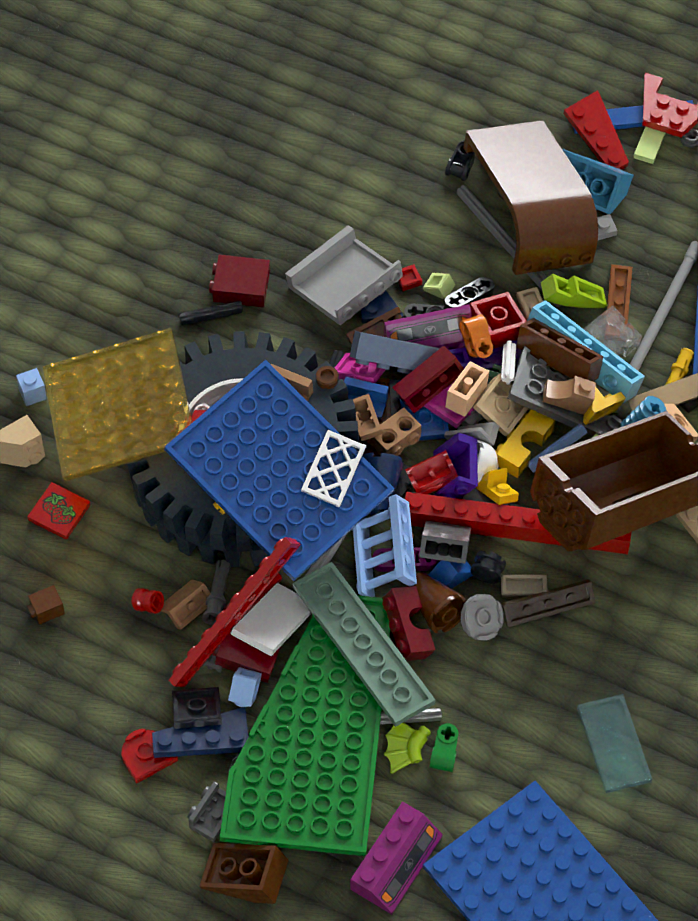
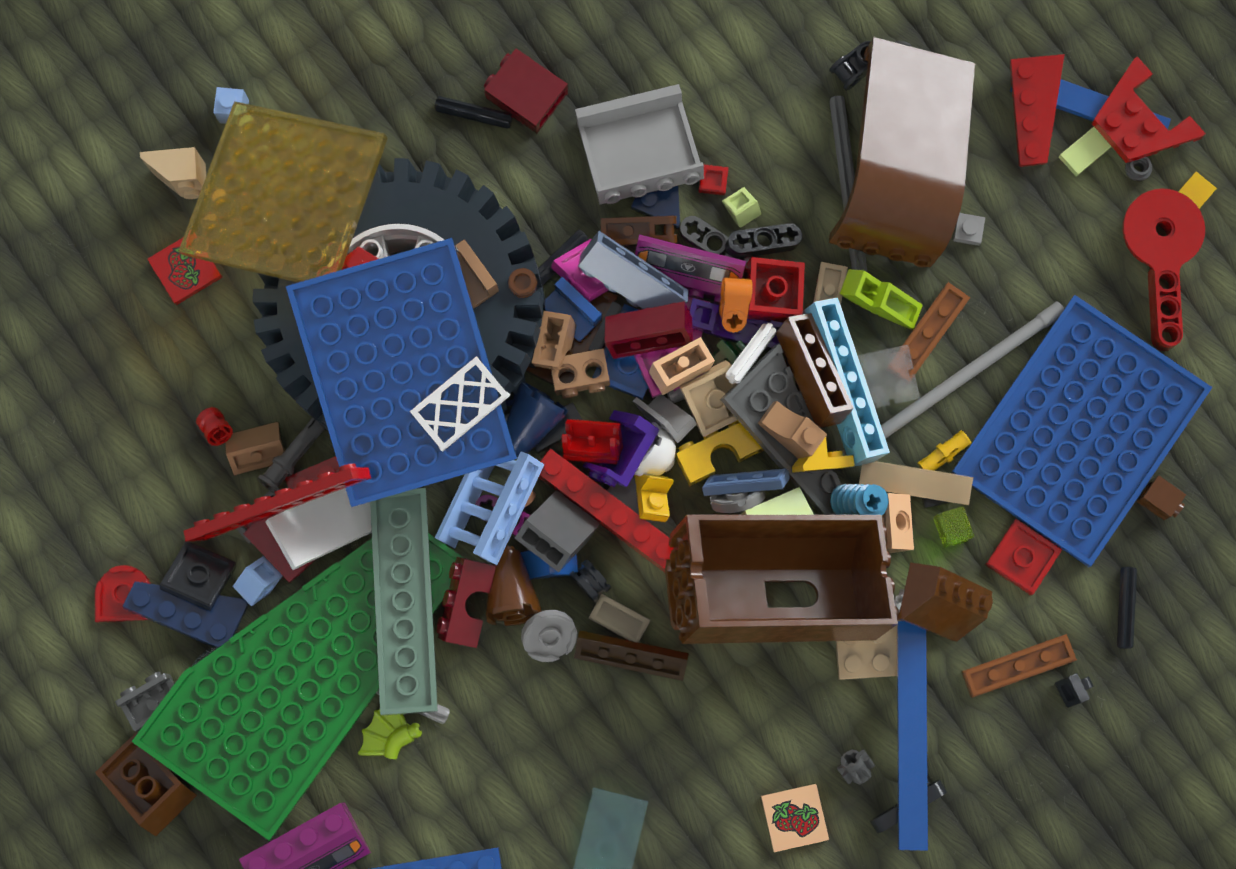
camera: 30 degrees right, 20 degrees up
reddish brown brick [27,585,65,625] -> none
green piece [429,723,459,772] -> none
dark azure wedge [562,149,633,214] -> none

